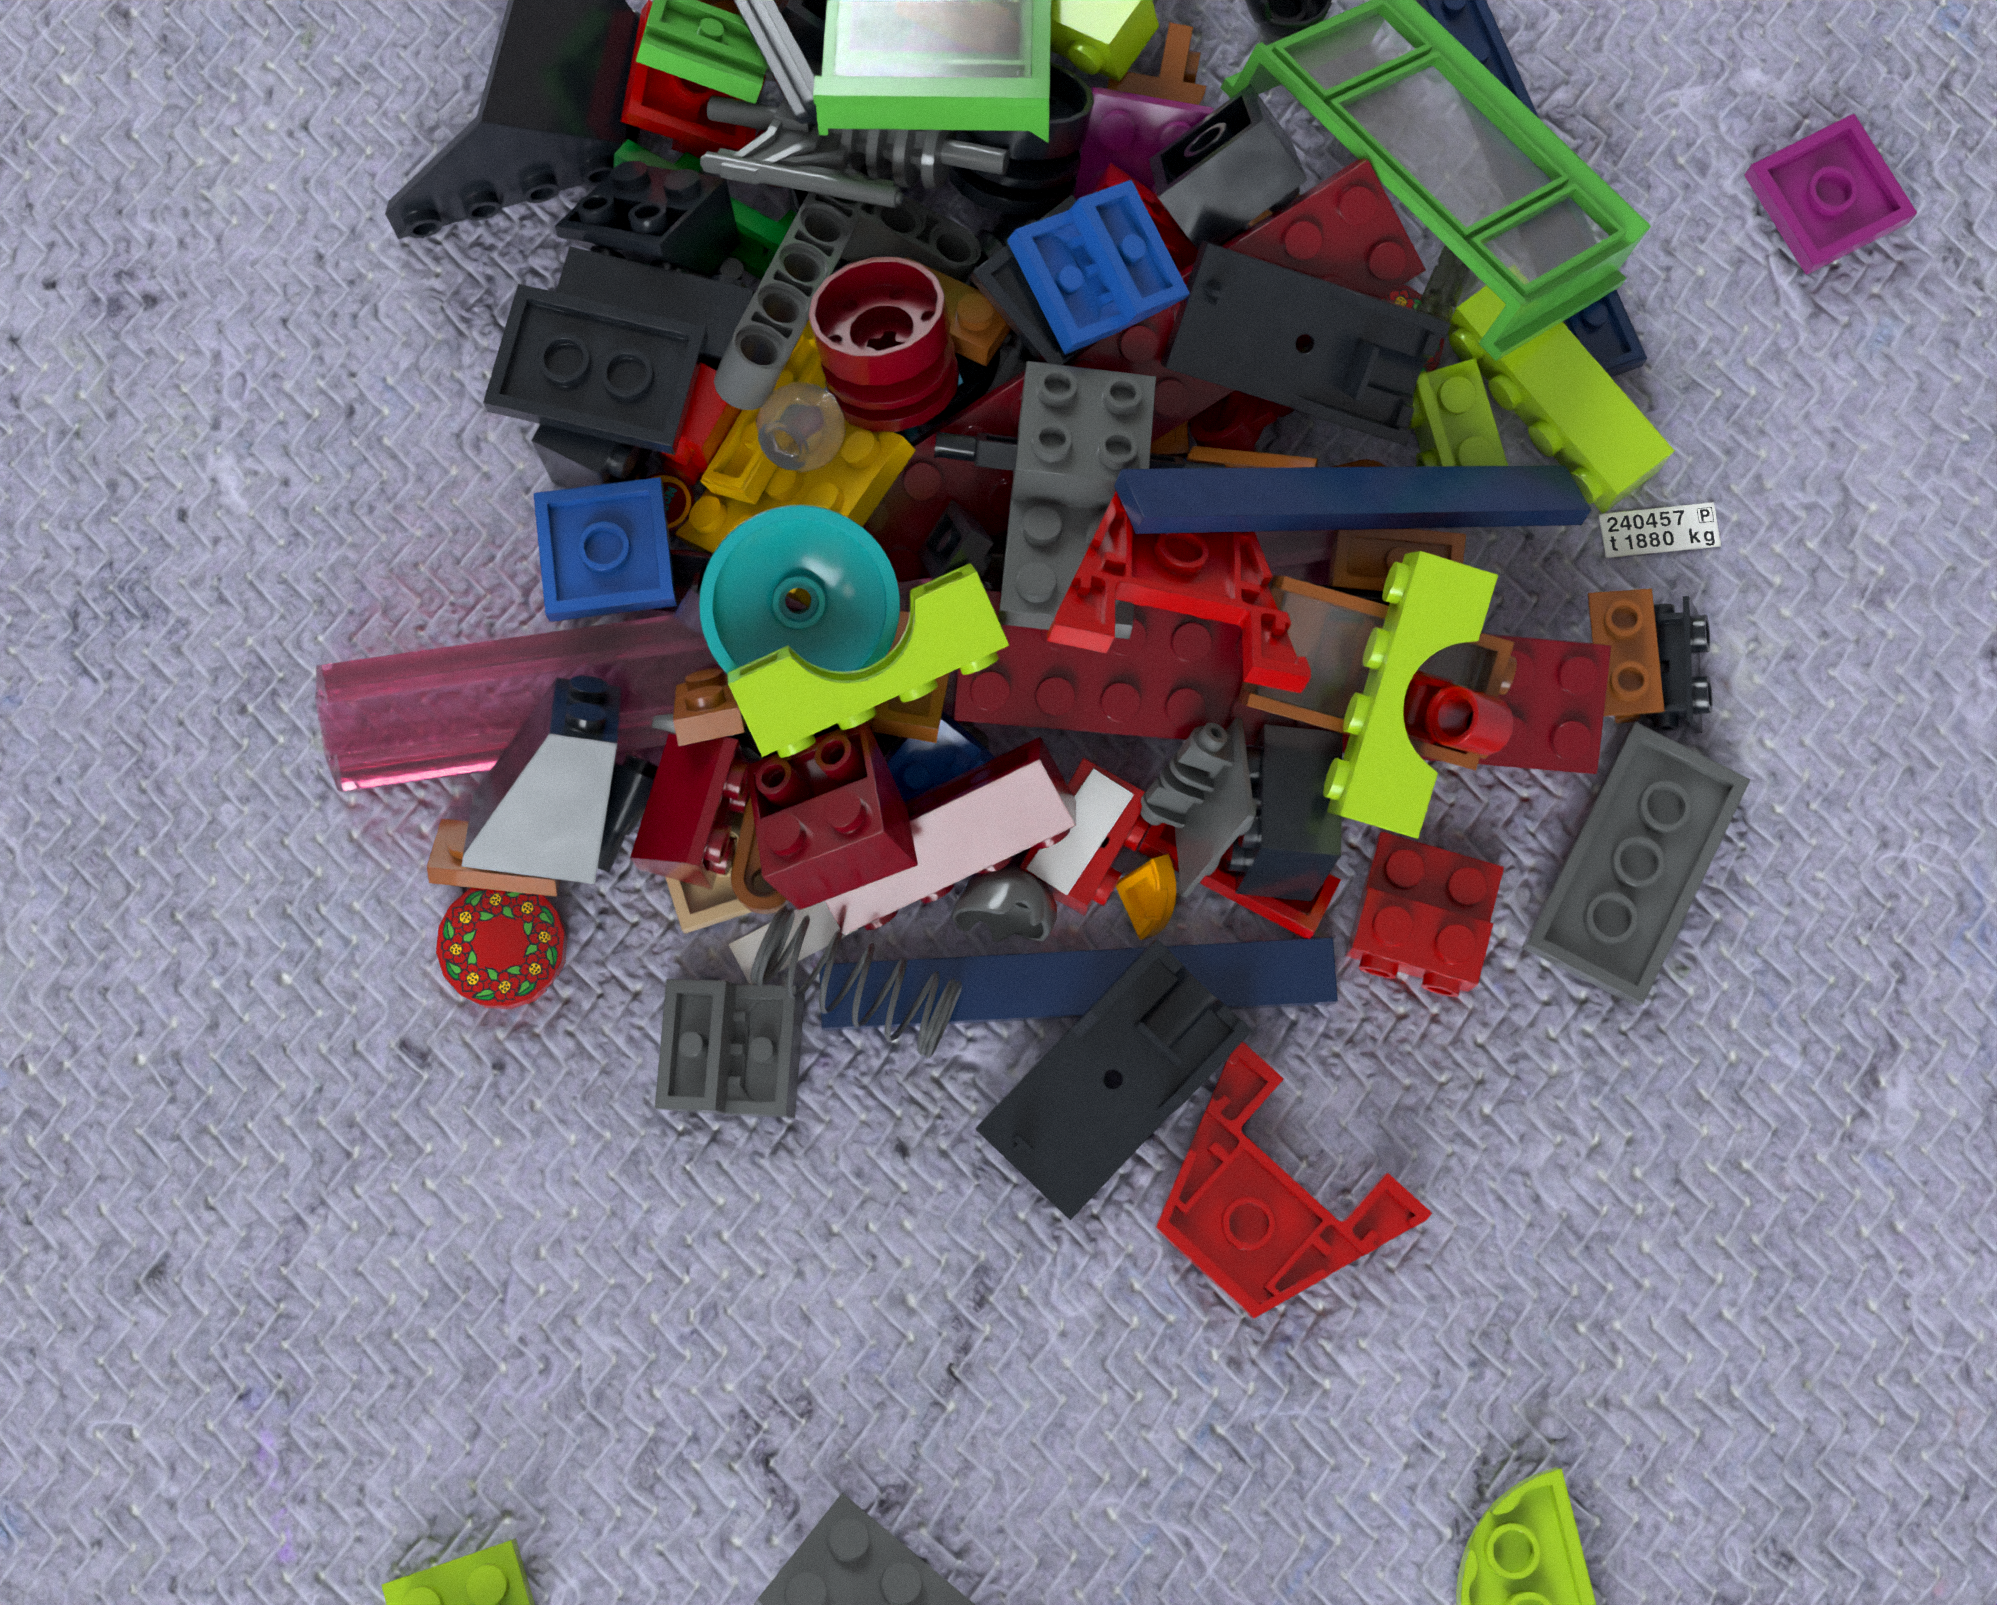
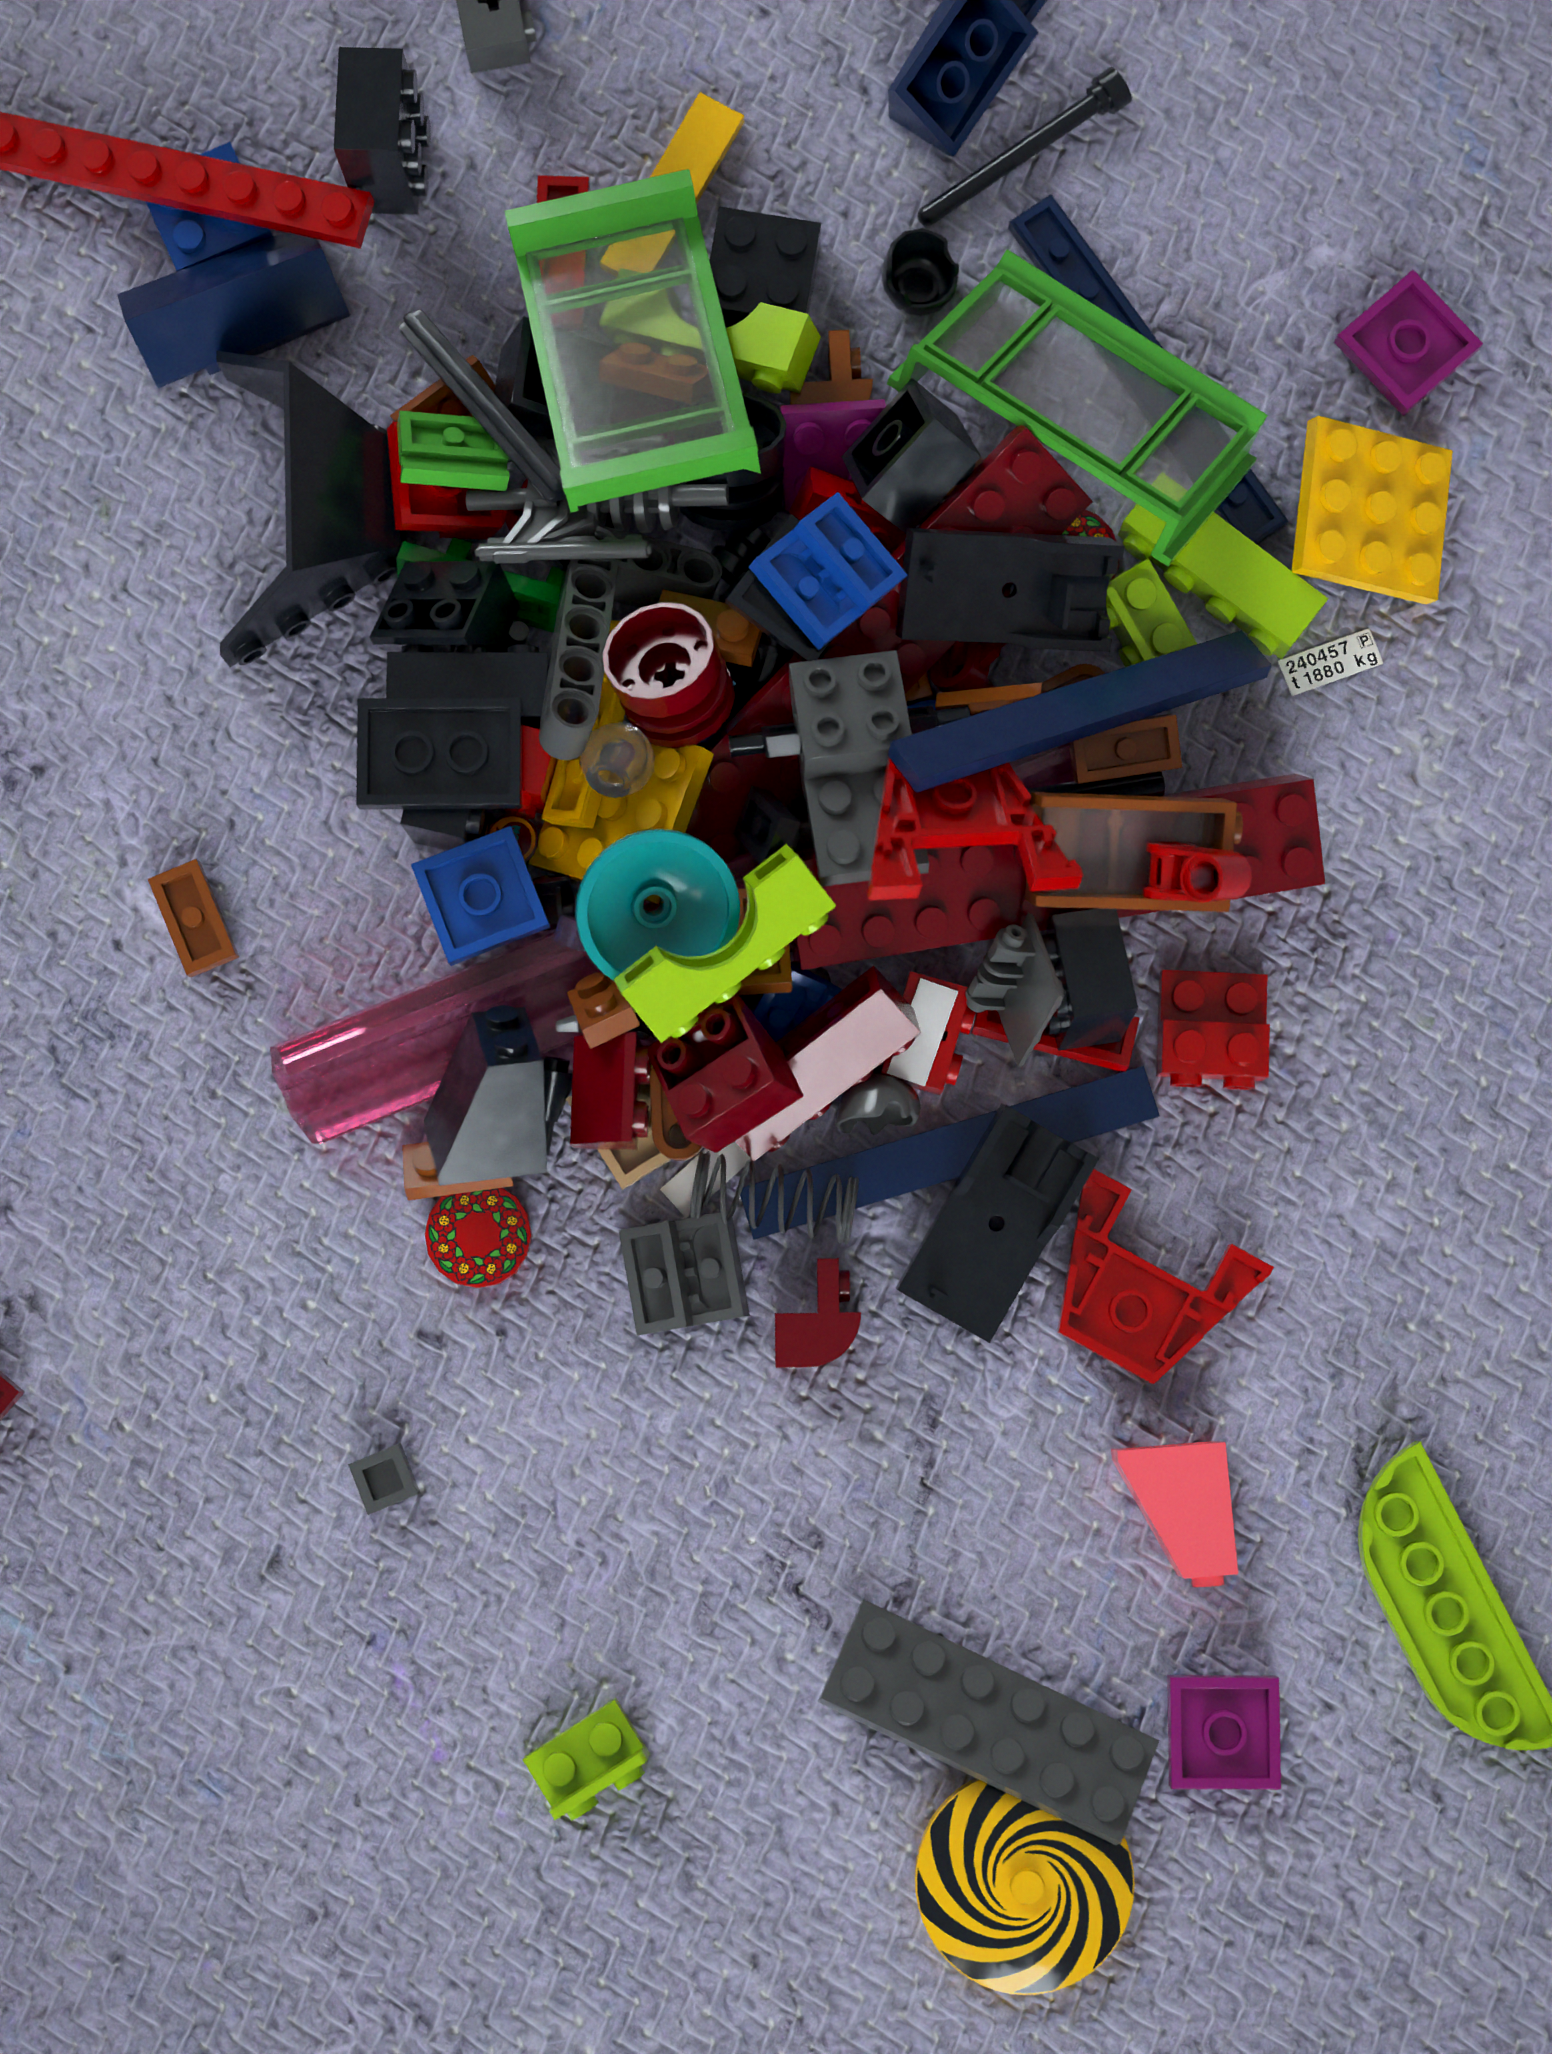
camera: 10 degrees left, 5 degrees up
light orange tile [1116,854,1176,941] -> none
lime arch [1323,551,1498,839] -> none
clear smoke axle [1416,245,1470,322] -> none
dark grey plate [1521,722,1751,1007] -> none
dark orange hinge [1587,588,1665,723] -> none
black hinge [1646,596,1713,733] -> none
none -> dark orange plate [148,859,239,978]
none -> dark grey plate [348,1443,420,1515]
none -> dark red brick [775,1258,861,1368]
none -> coral slope [1111,1441,1238,1587]
none -> yellow plate [1291,415,1453,605]

